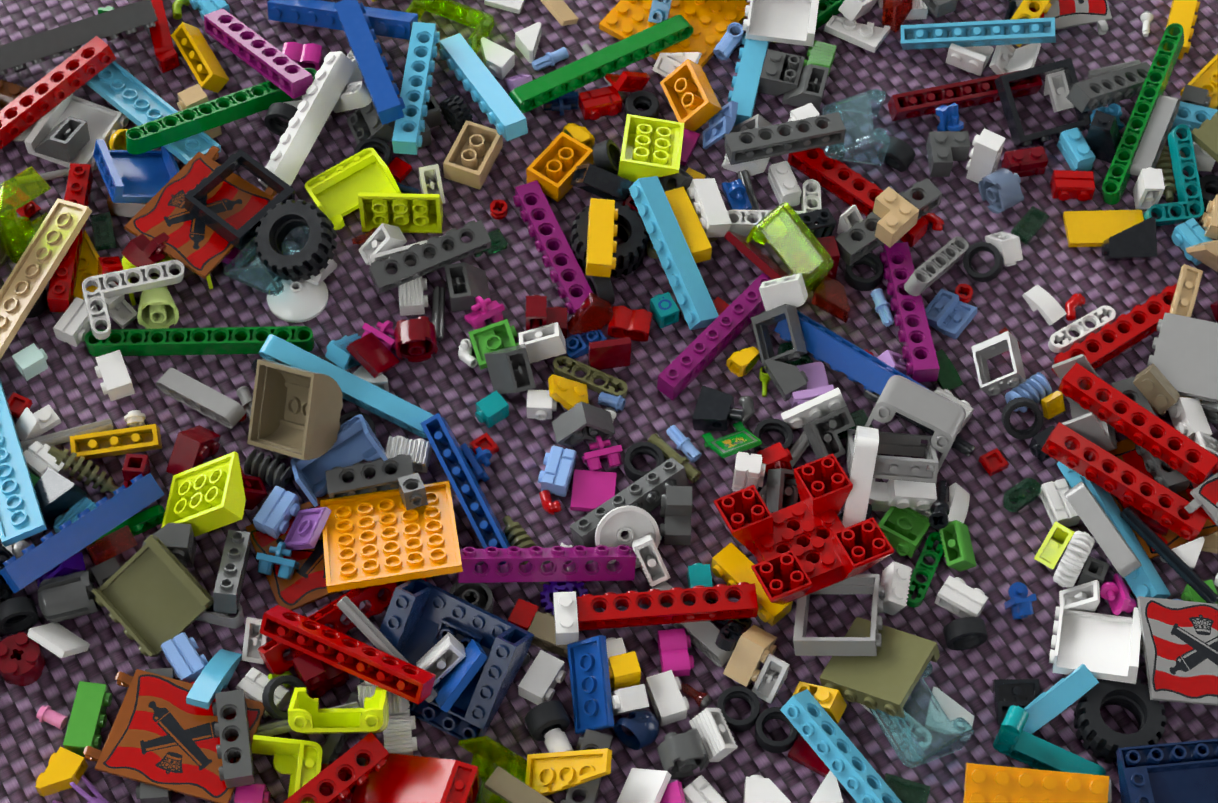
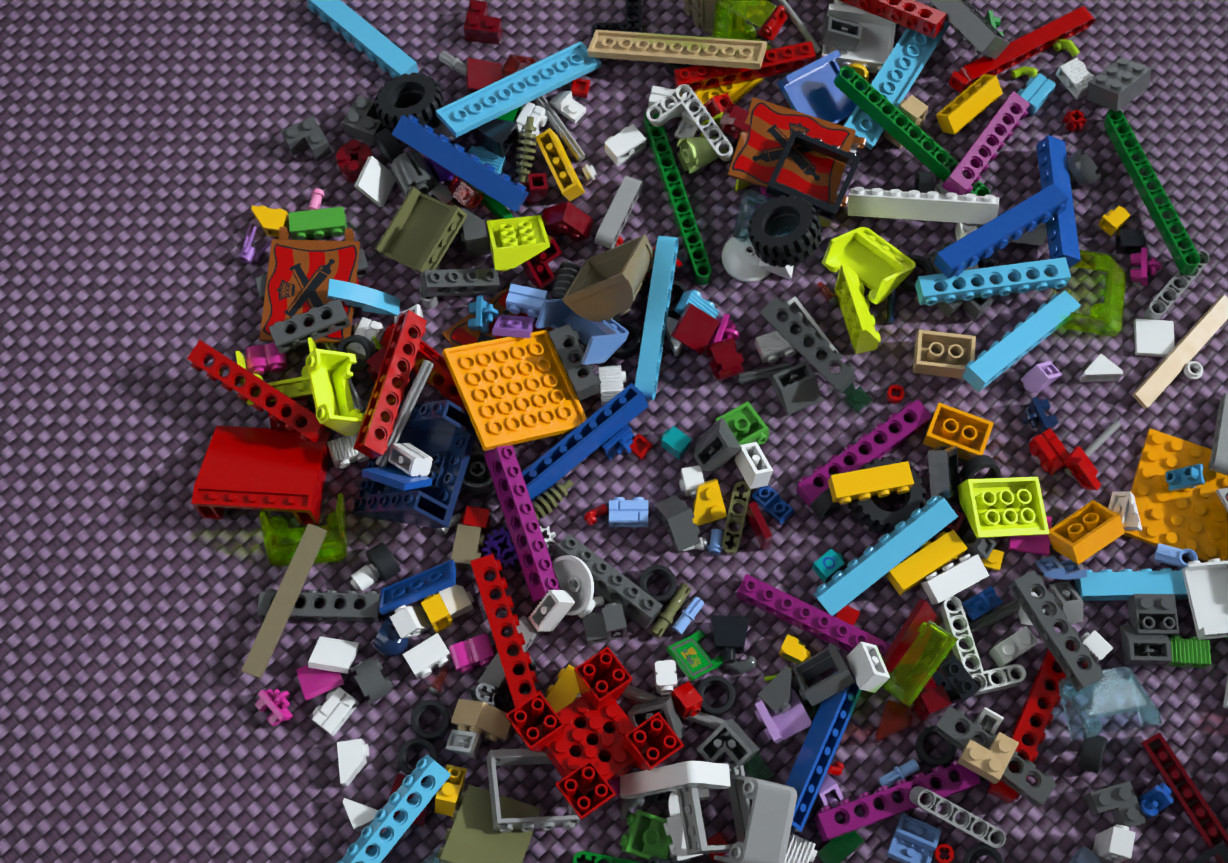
camera: 80 degrees right, 10 degrees up
light aqua brick [12,343,48,381] -> none
clear green plate [90,212,117,251] -> none
light blue brick [161,632,208,683] -> none
dark pink brick [282,42,323,71] -> none
white slope [358,223,407,265] -> none
red tile [388,157,412,182] -> none
dark grey brick [397,473,428,510] -> none
white slope [418,164,445,204] -> none
black tyre [439,94,473,132] -> none
white arm [458,339,478,368] -> none
dark pink hips [464,296,505,330] -> none
white slope [481,37,515,80] -> none
green beam [509,15,694,113] -> none
white brick [518,650,566,705] -> none
yellow wing [525,748,612,796] -> none
dark red brick [526,295,567,339] -> none
light blue axle [532,47,569,71] -> none
white brick [553,591,579,645] -> none
yellow rock [563,123,595,148] -> none
clear red slope [567,293,613,335] -> none
dark pink tile [570,469,617,512] -> none
dark pink hips [582,435,623,471] -> none
red brick [607,305,653,342] -> none
black tyre [624,91,660,119] -> none
teal brick [687,563,713,588] -> none
white brick [689,708,738,762] -> none
white wing [781,388,847,430] -> none
white brick [880,562,912,615] -> none
red arm [923,213,944,231] -> none

